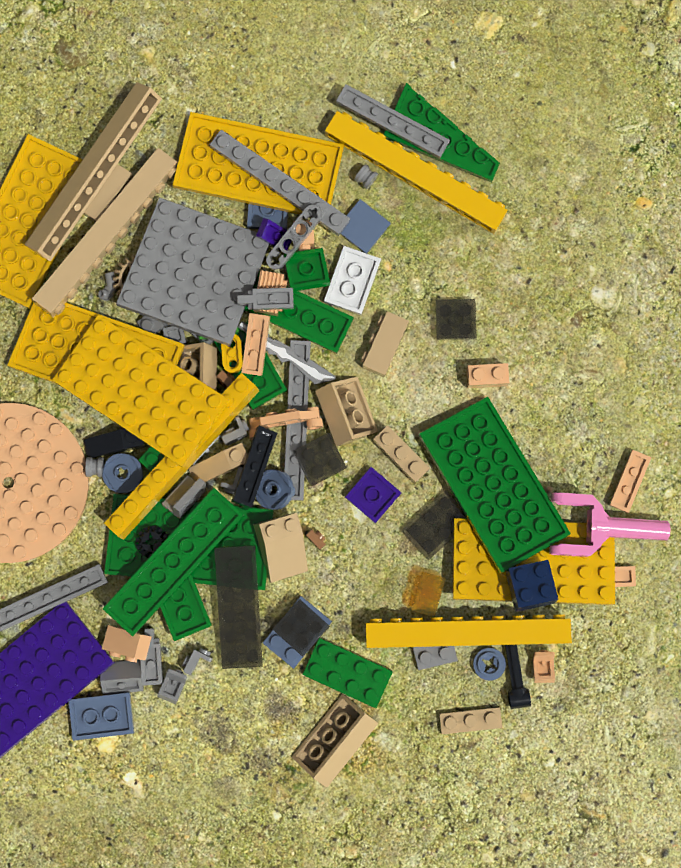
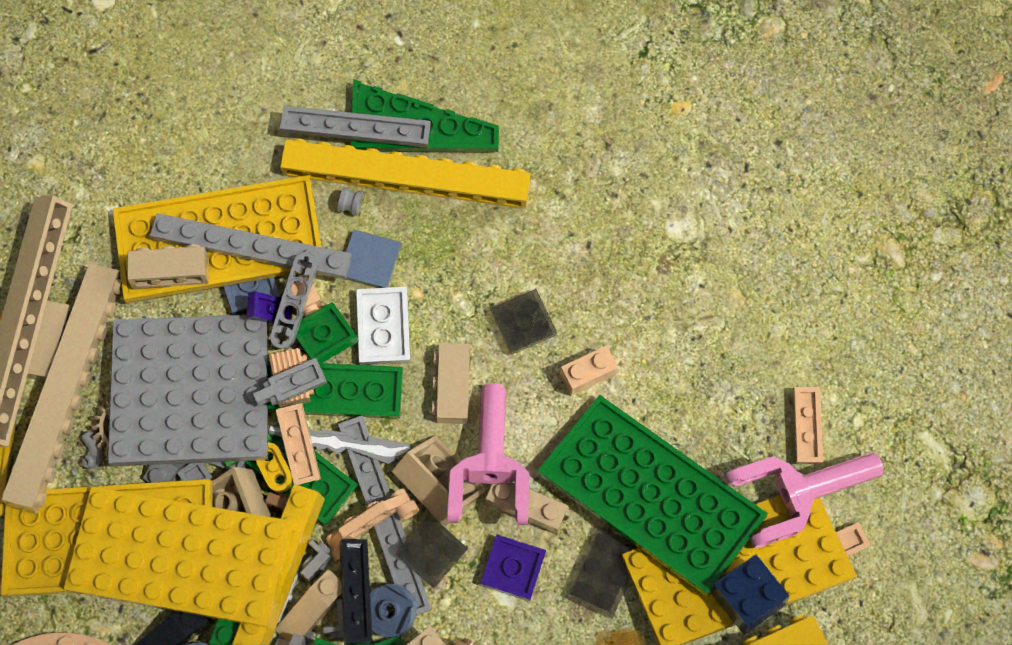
camera: 25 degrees left, 10 degrees down
none -> tan brick [128,244,209,289]
none -> bright pink piece [448,383,529,525]

